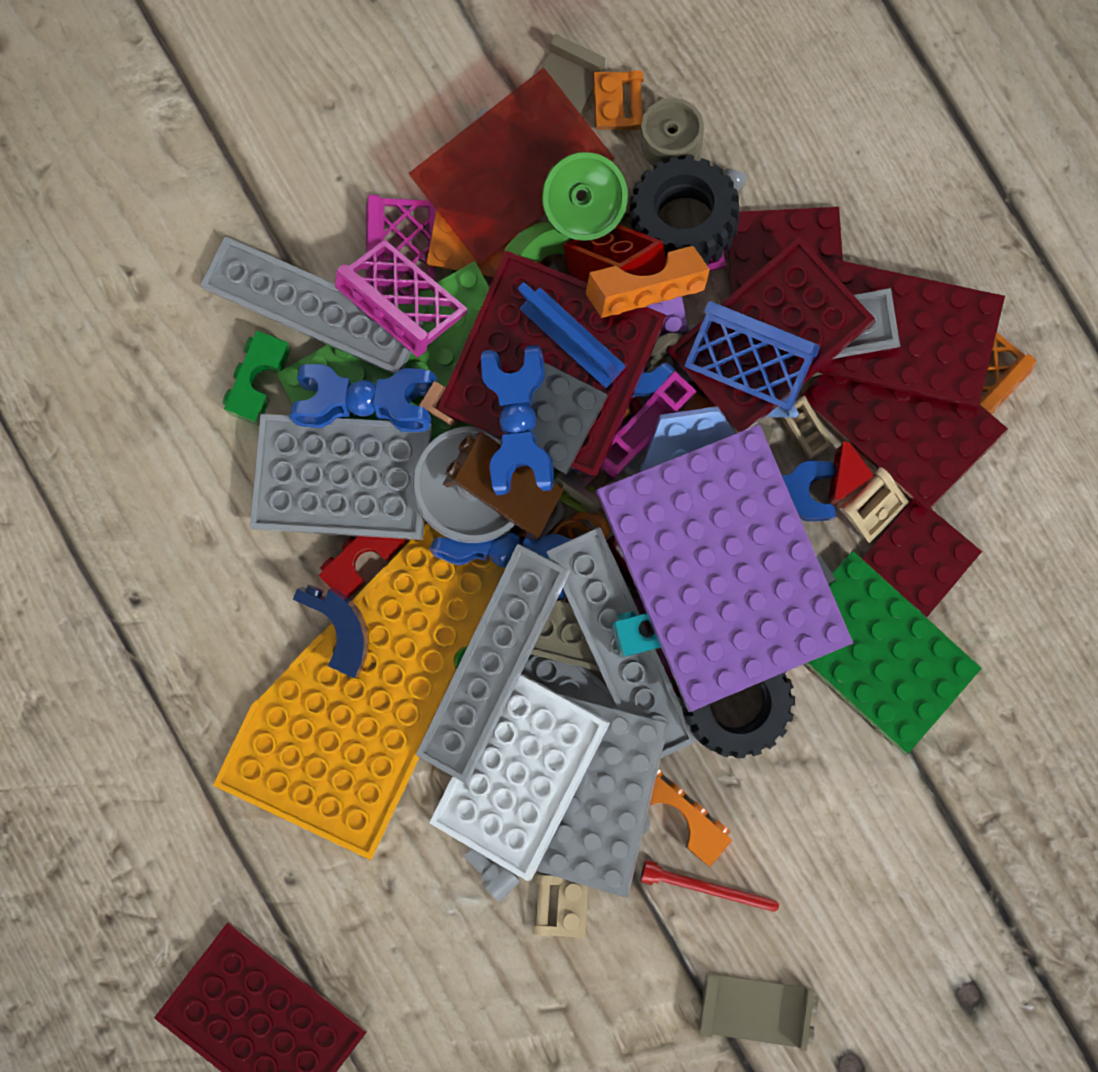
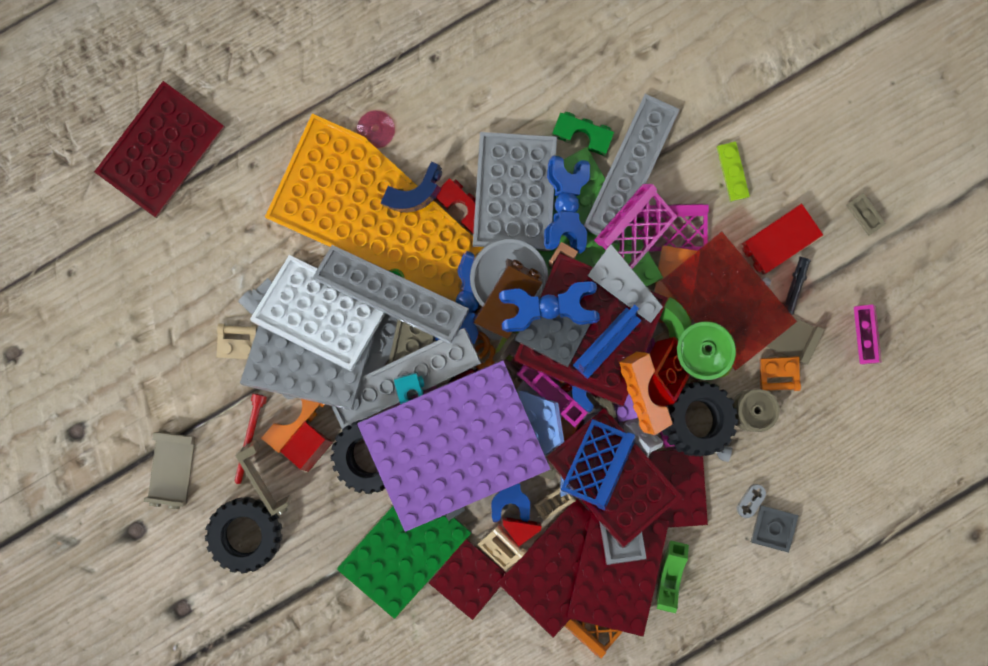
camera: 85 degrees right, 5 degrees up
none -> black tyre [205,497,283,574]
none -> dark tan panel [235,440,291,516]
none -> red slope [280,421,333,472]
none -> clear pink dish [357,110,395,149]
none -> light grey wing [587,244,663,323]
none -> white panel [623,418,663,457]
none -> bright green arch [656,540,689,614]
none -> lime plate [716,142,750,202]
none -> light grey beam [737,484,766,518]
none -> red panel [741,203,823,275]
none -> dark grey plate [750,505,799,553]
none -> black pin [782,257,811,315]

